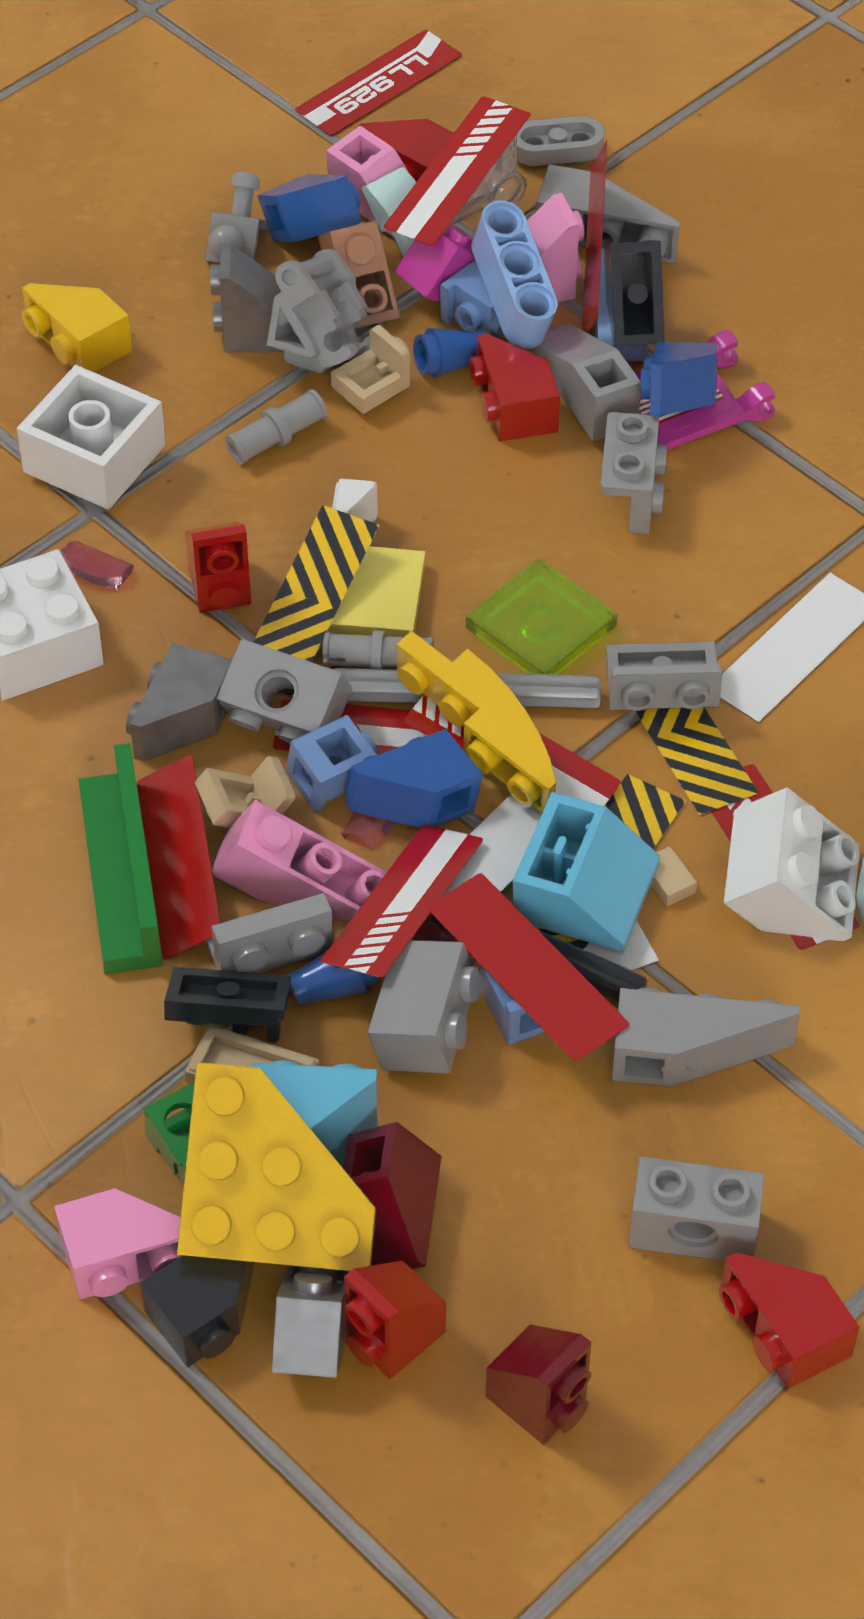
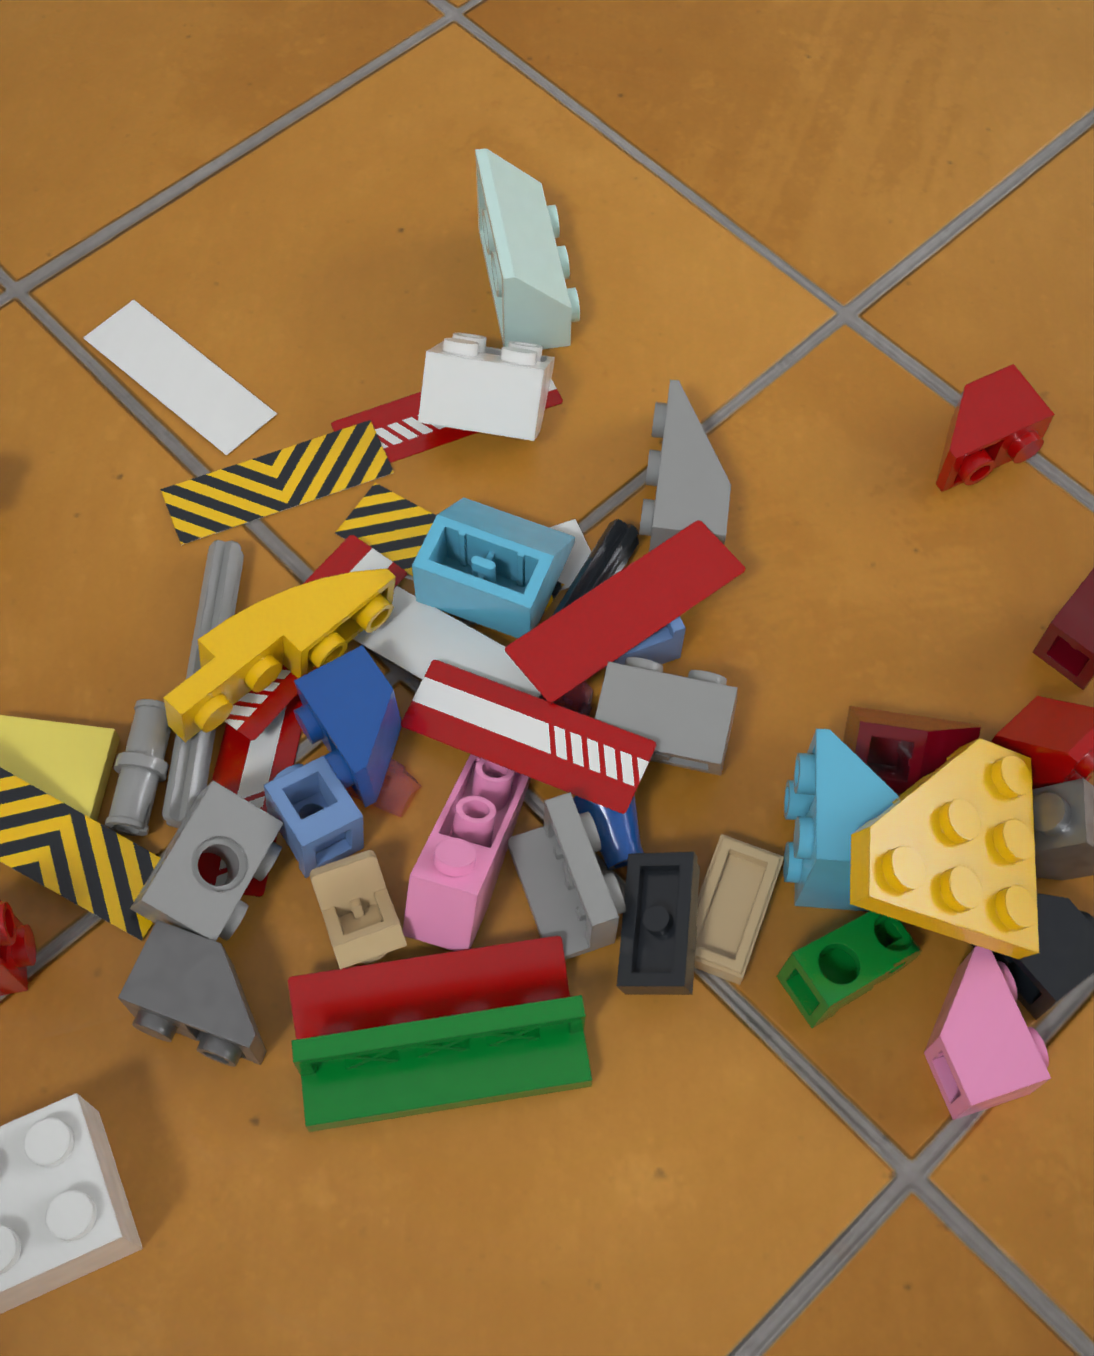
camera: 90 degrees left, 10 degrees up
clear neon green tile [466,558,618,675] -> none
light grey bracket [605,642,722,711] -> none
light grey brick [628,1156,765,1261] -> none
tan piece [651,846,697,906] -> none

